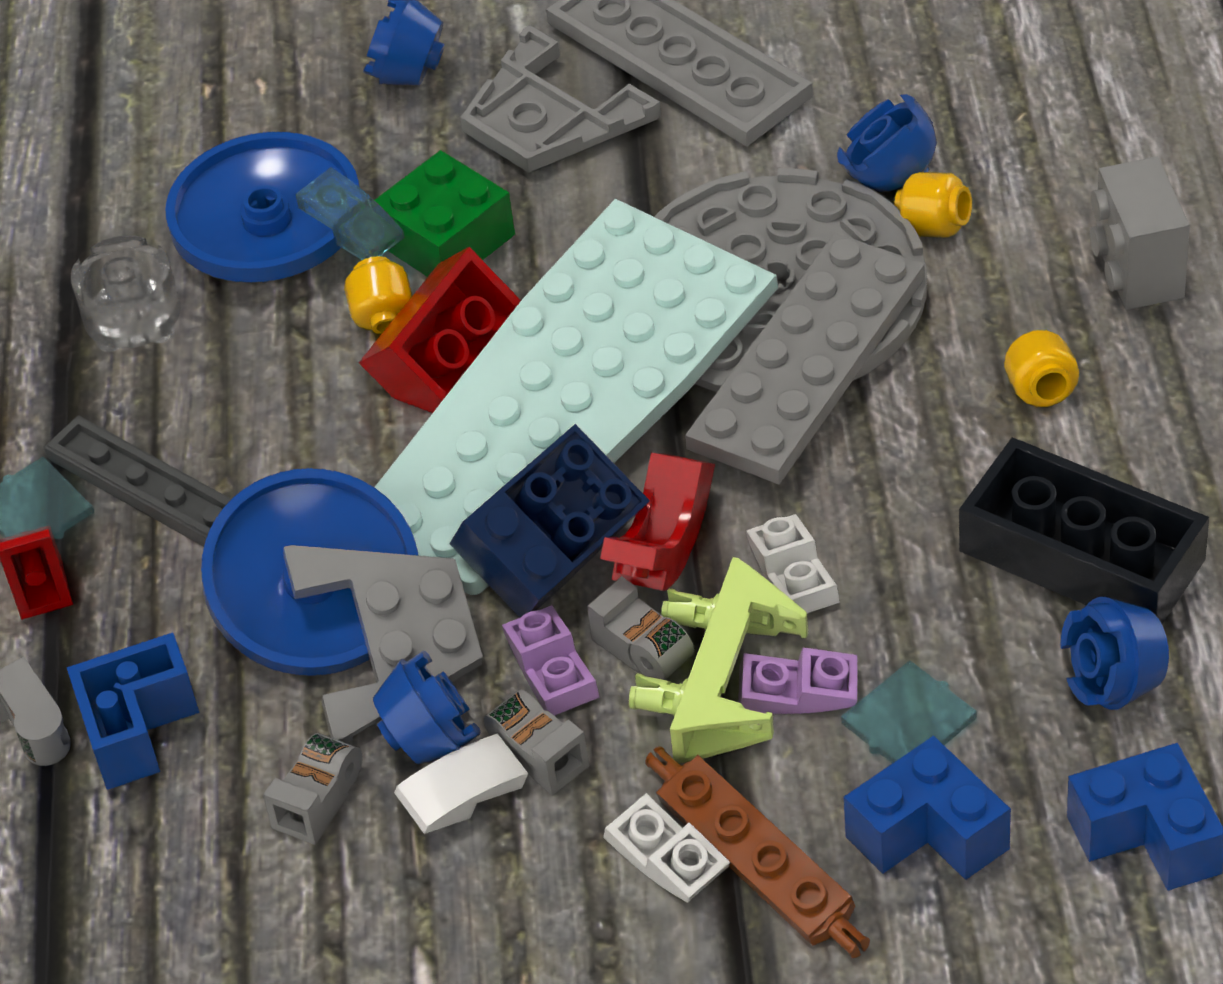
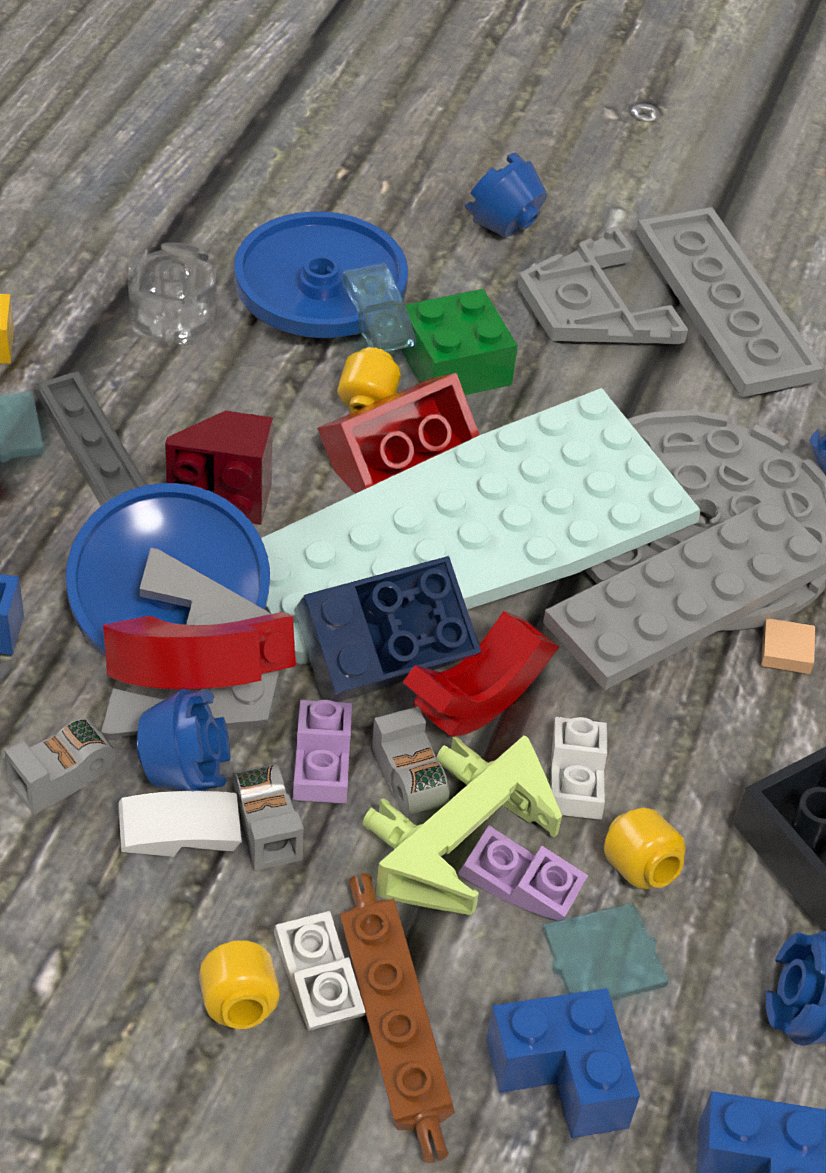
camera: 15 degrees right, 0 degrees up
none -> red arch [103,612,296,689]
none -> dark red slope [165,410,273,525]
none -> yellow head [199,940,280,1029]
none -> yellow head [604,807,686,890]
none -> light nougat tile [761,618,815,674]

